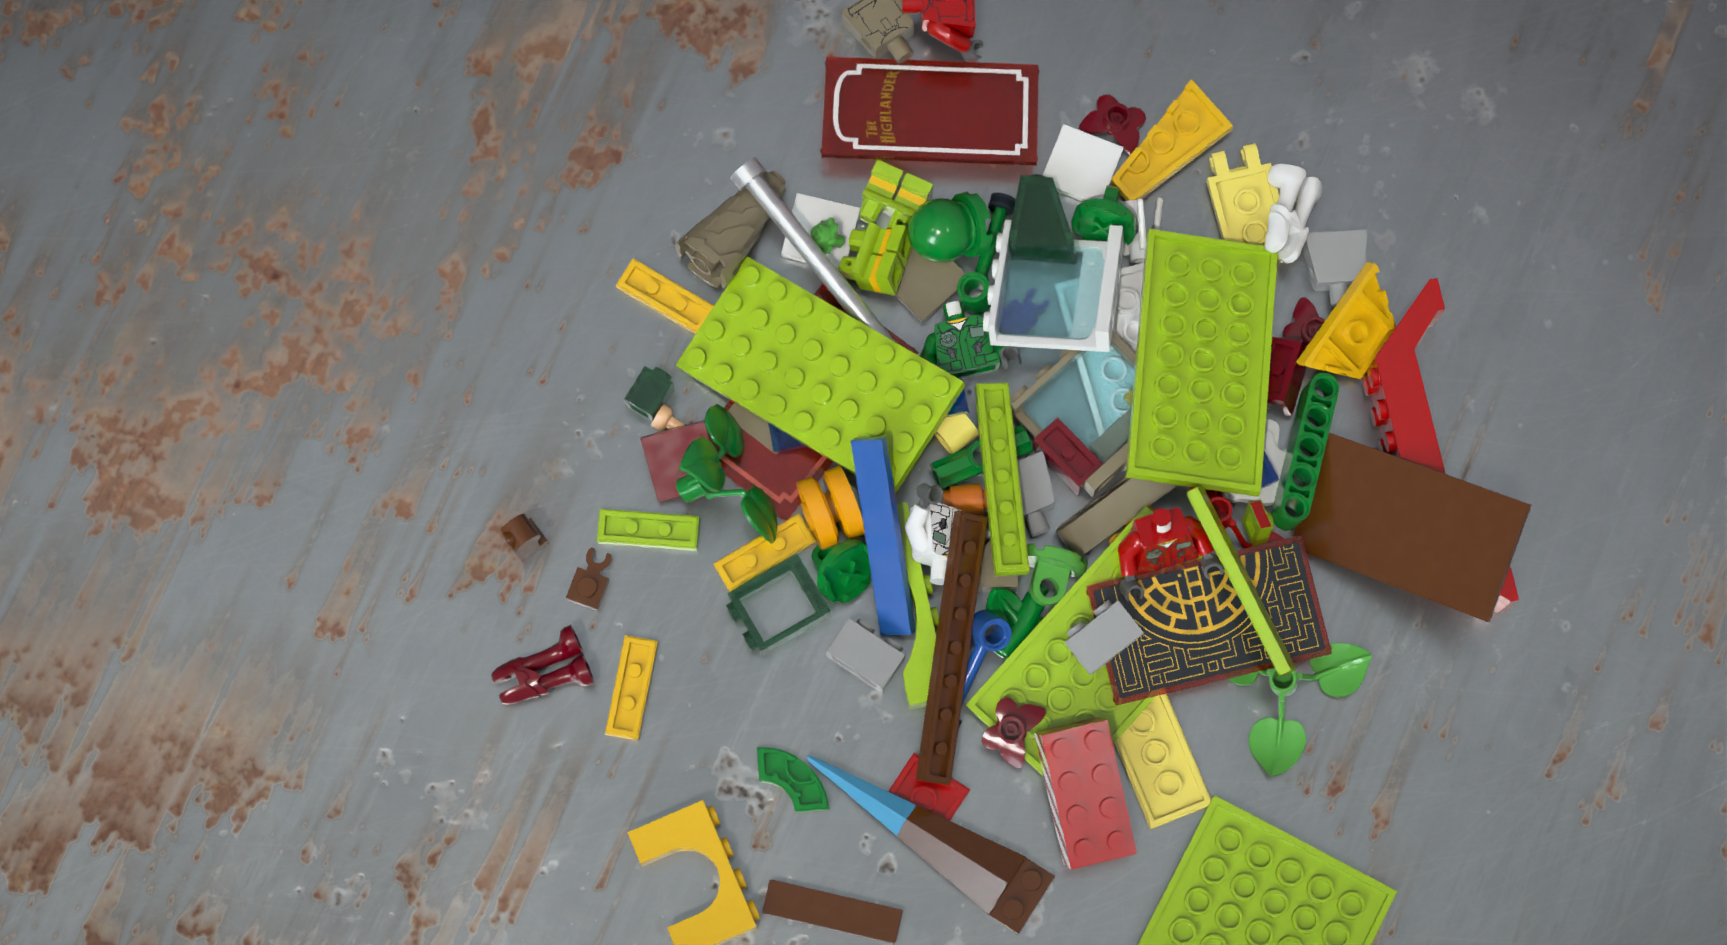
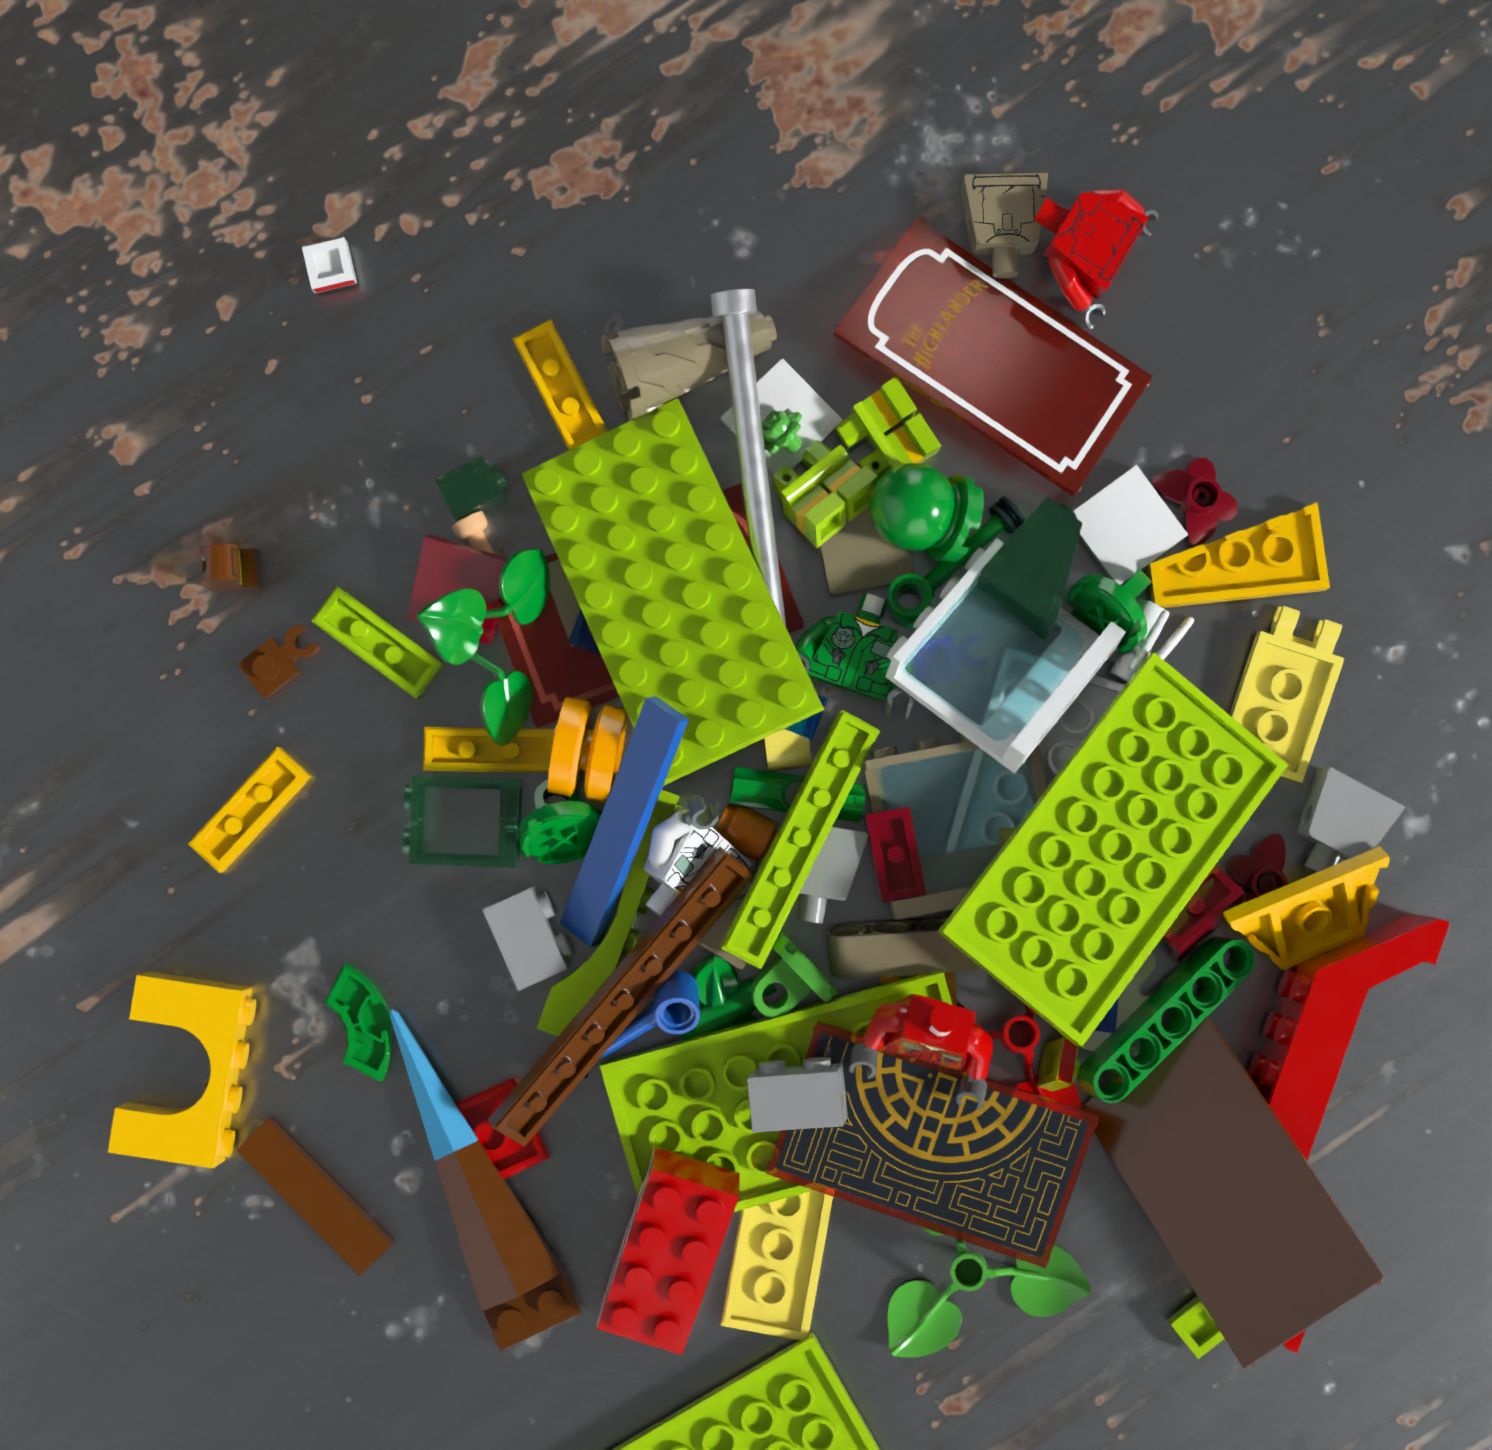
camera: 30 degrees right, 10 degrees up
dark red piece [491,625,594,705] -> none
dark red animal [982,697,1046,768] -> none
lime tile [1187,487,1297,675] -> none
white piece [1265,164,1323,263] -> none
none -> white plate [302,237,357,294]
none -> lime plate [1167,1296,1225,1359]

